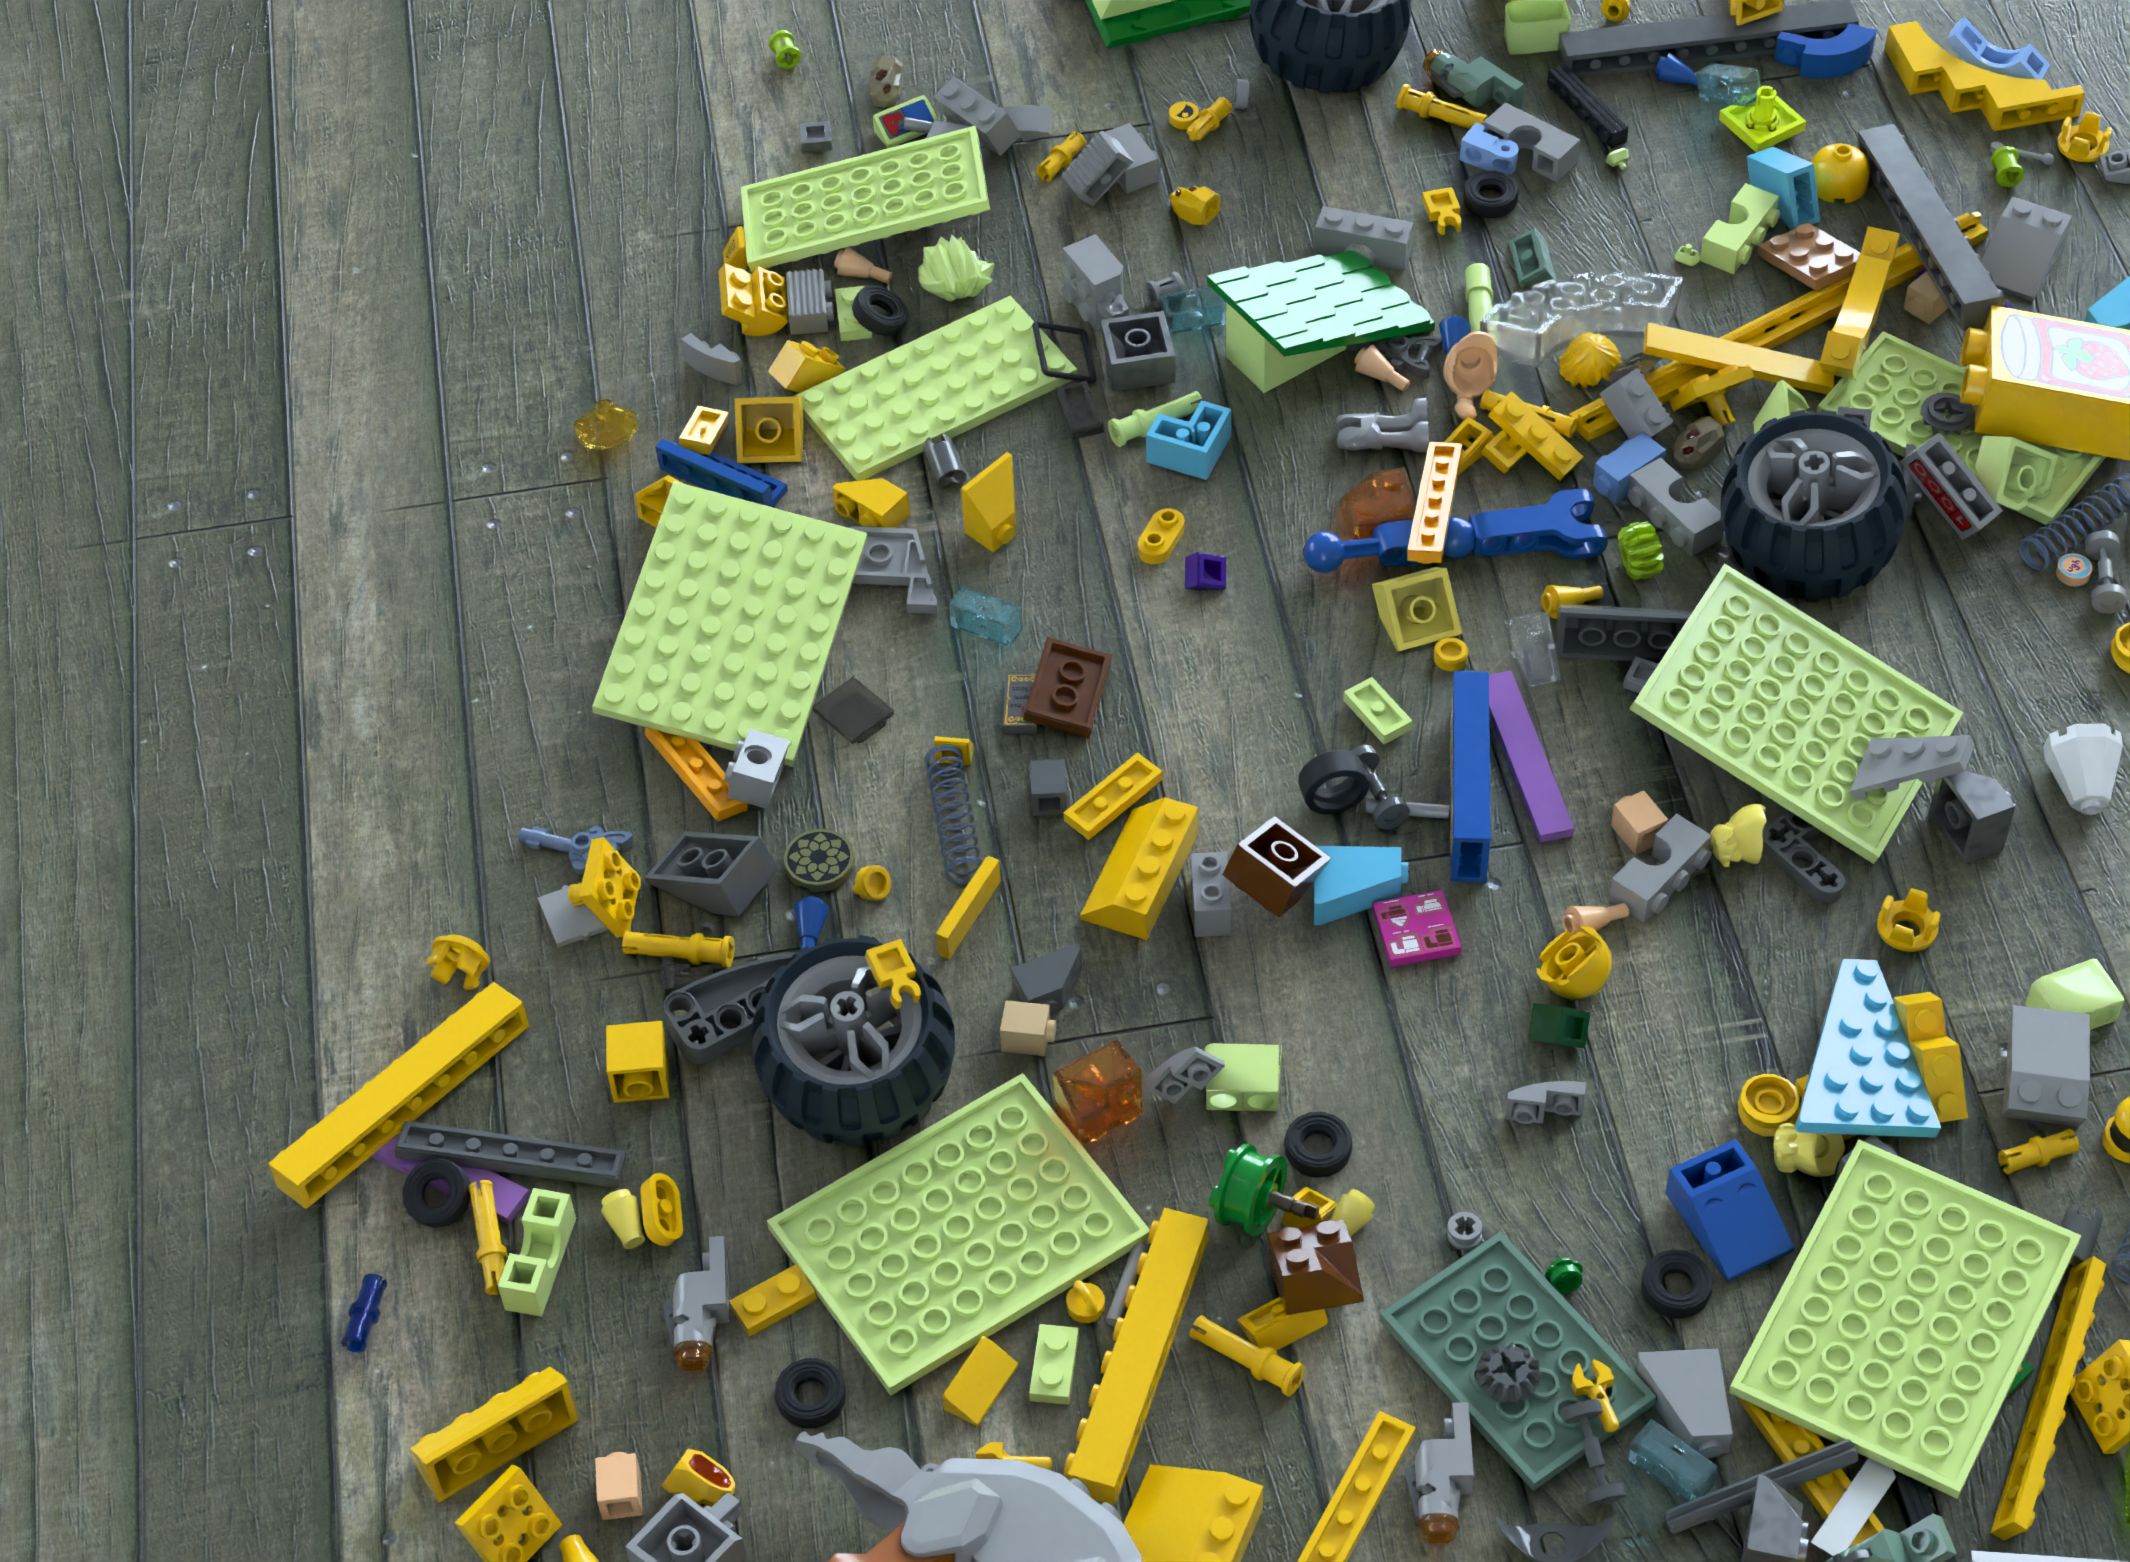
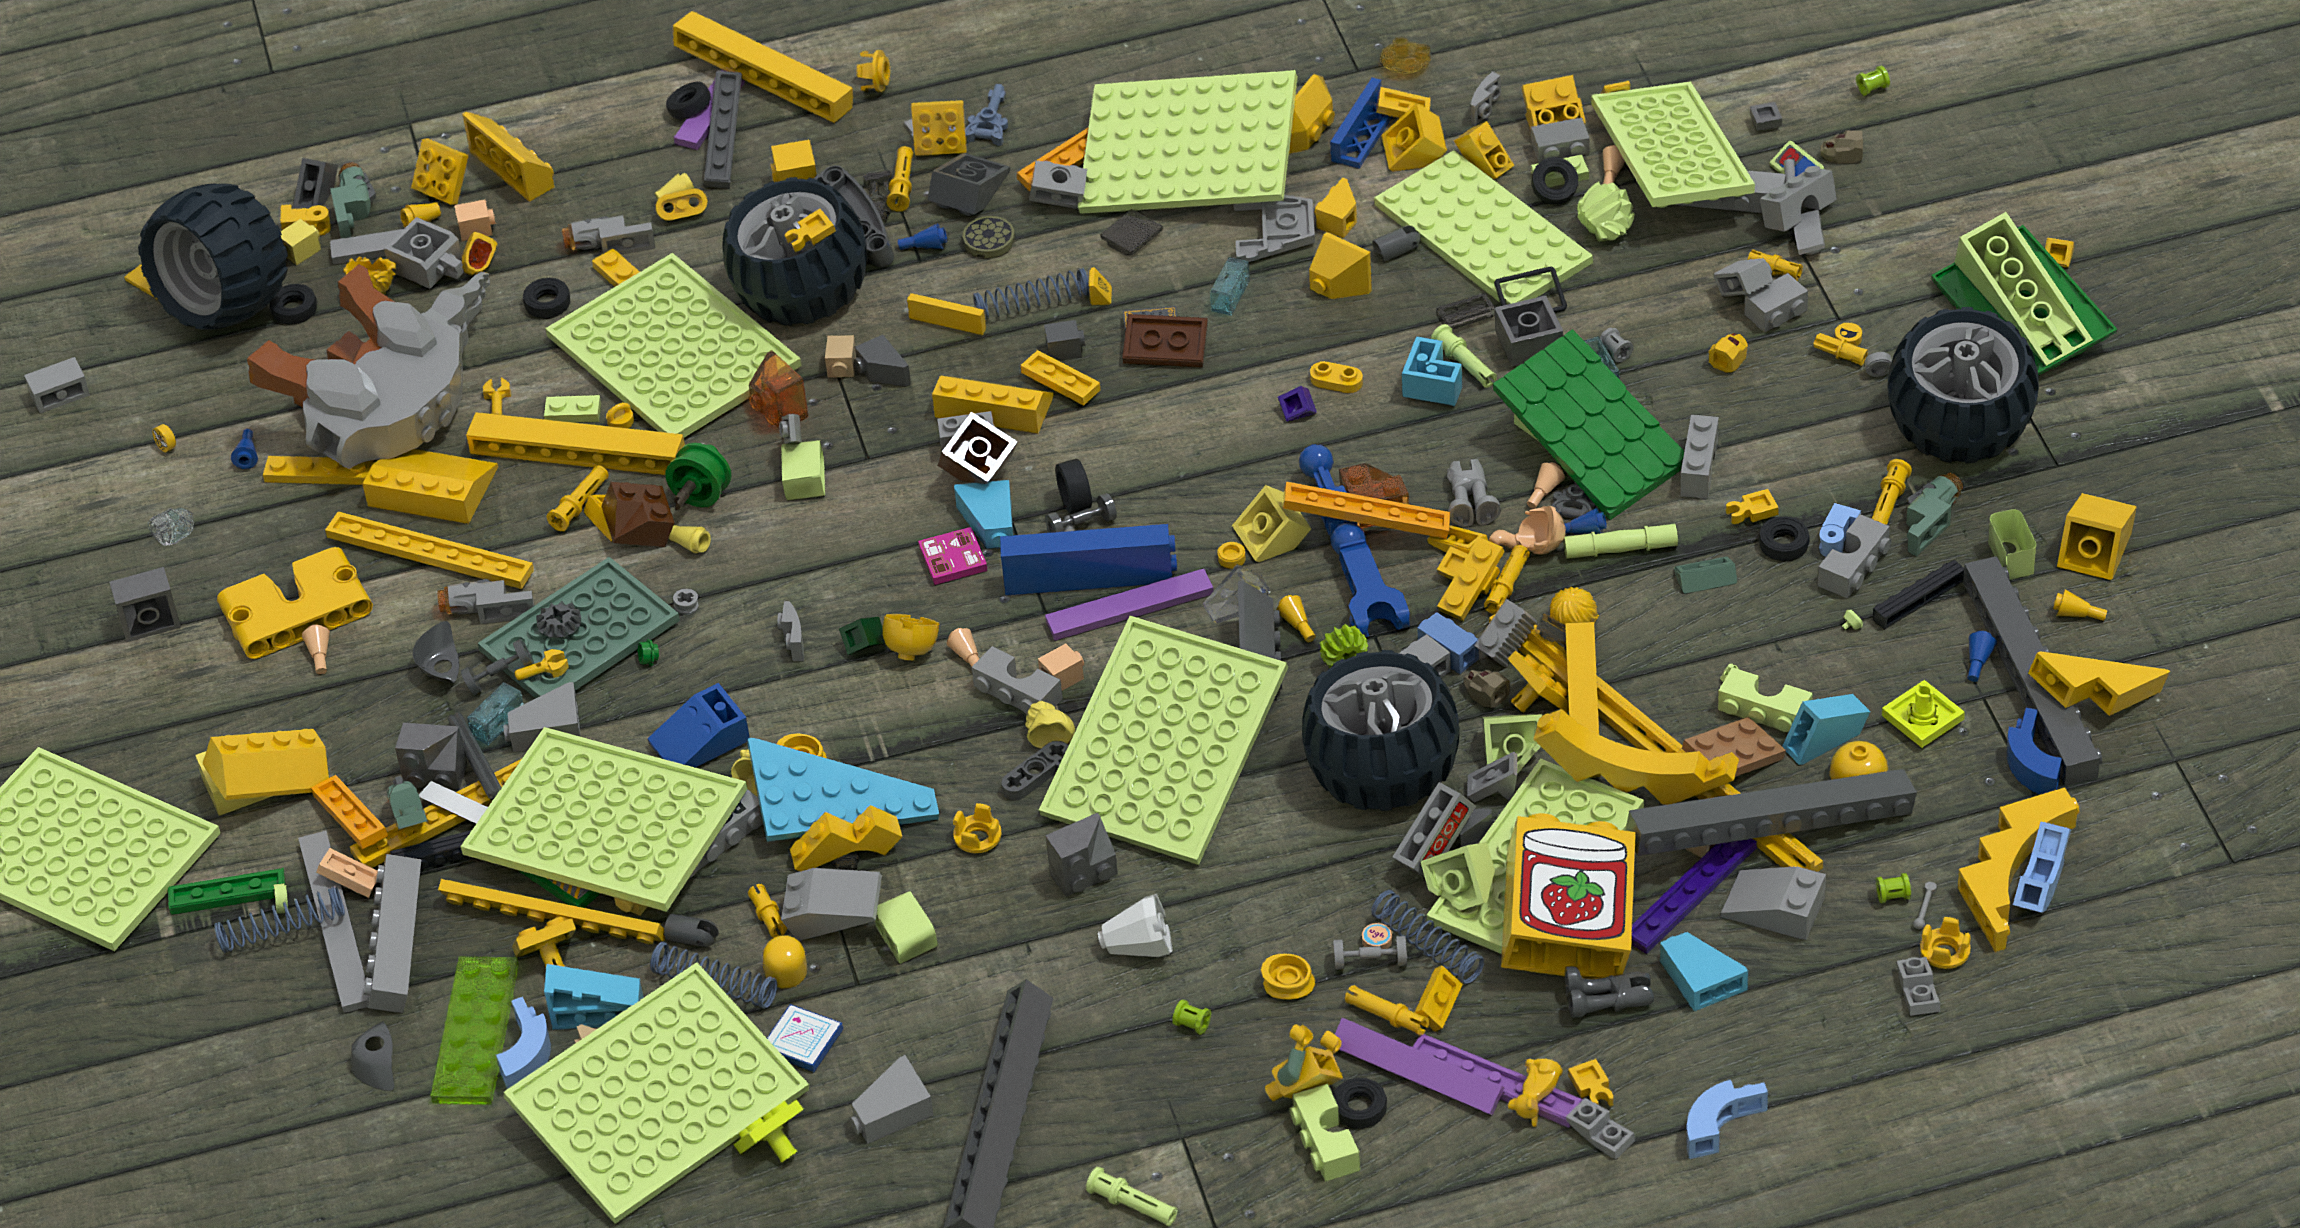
camera: 85 degrees right, 5 degrees down
clear blue pin [341,1274,388,1353] -> none
yellow pin [468,1180,508,1295] -> none
yellowish green arch [498,1188,576,1317] -> none
yellow tile [852,865,891,901] -> none
yellow slope [942,1336,1019,1427] -> none
light grey hinge [1061,234,1129,331] -> none
yellow slope [1282,1187,1338,1228] -> none
black tyre [1284,1112,1352,1178] -> none
yellowish green plate [1343,677,1413,744] -> none
clear brick [1480,272,1683,368] -> none
black tyre [1641,1249,1713,1319] -> none
clear light blue piece [1696,63,1761,107] -> none
light grey wing [1850,735,1975,801] -> none

